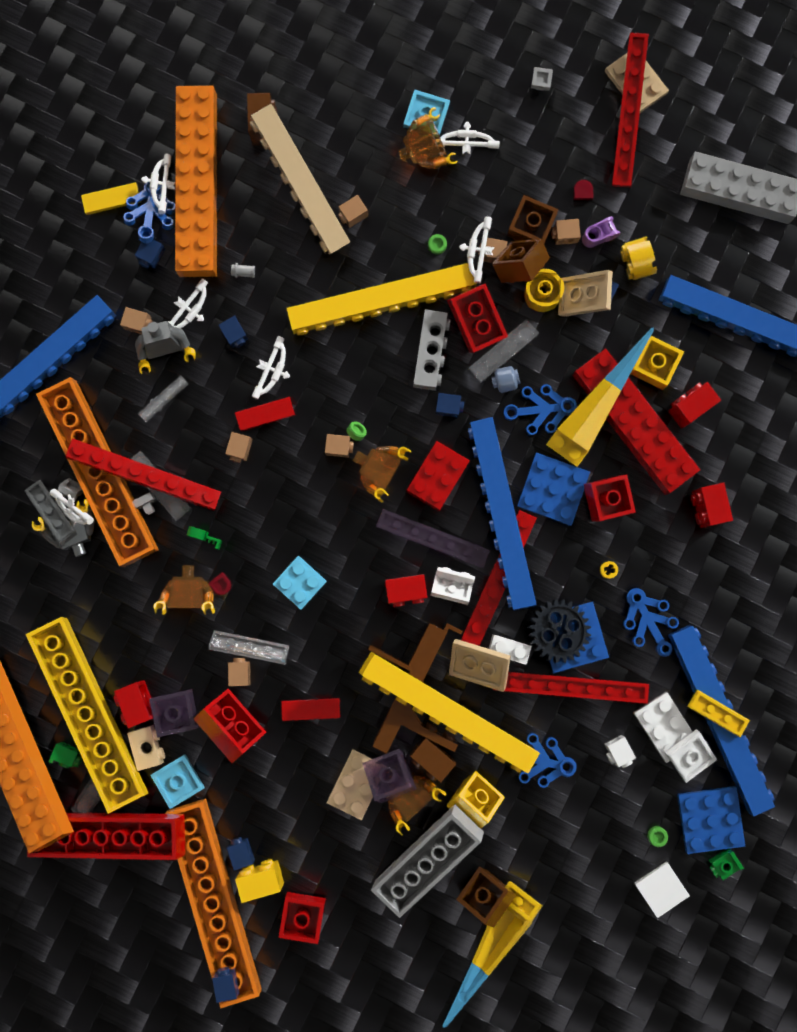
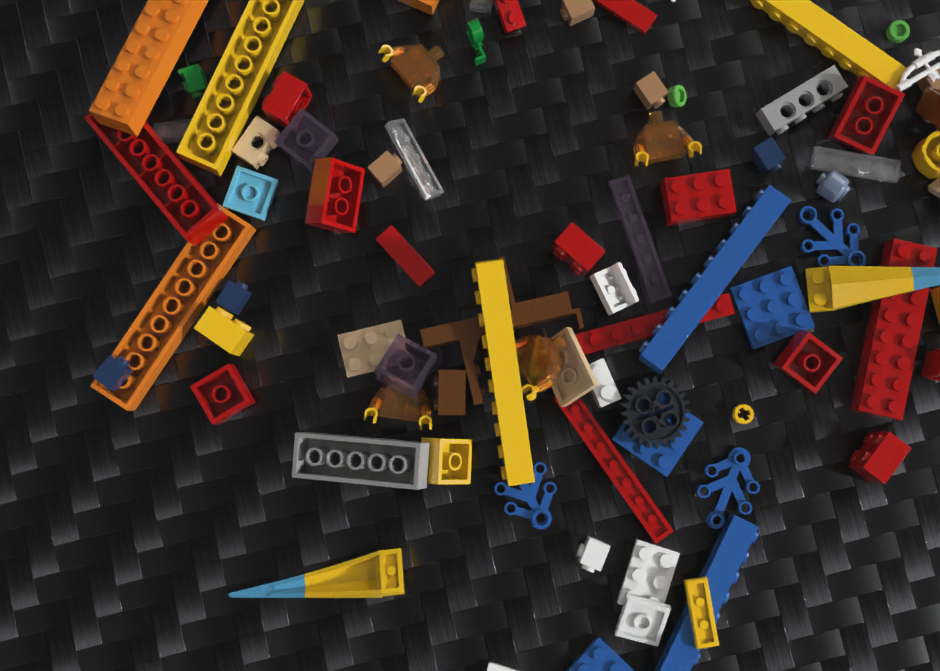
camera: 50 degrees right, 0 degrees up
dark red tile [208,572,231,595] -> none
medium azure plate [273,556,327,610] -> none
reddish brown brick [456,867,517,928] -> none
bright green tile [647,826,668,847] -> none
none -> clear orange torso [515,335,566,401]

